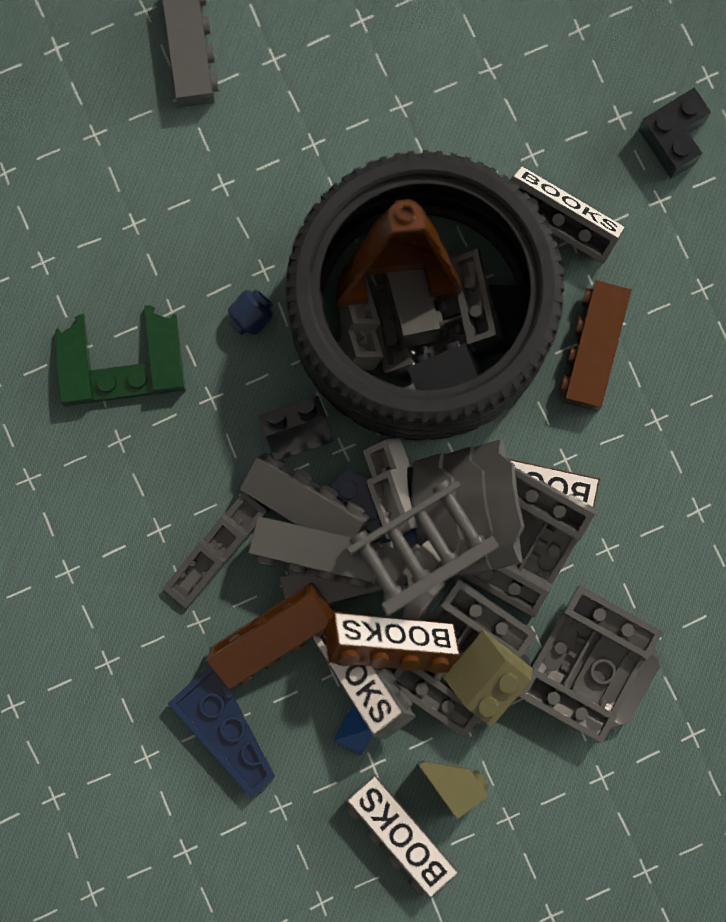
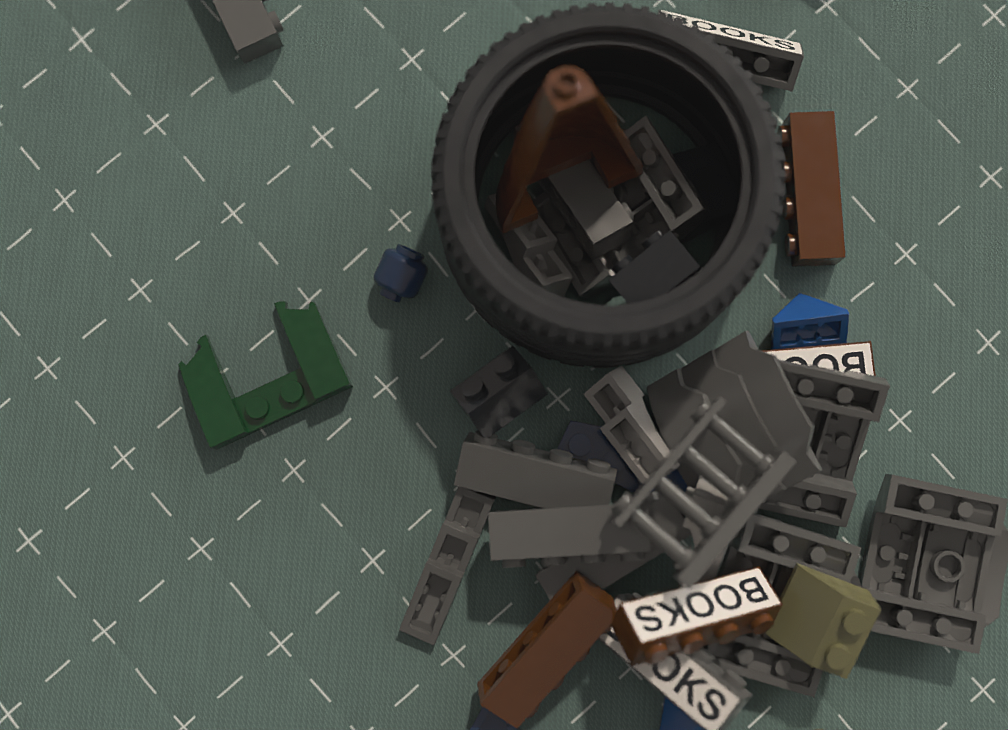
camera: 15 degrees left, 0 degrees up
none -> blue slope [771,293,849,350]

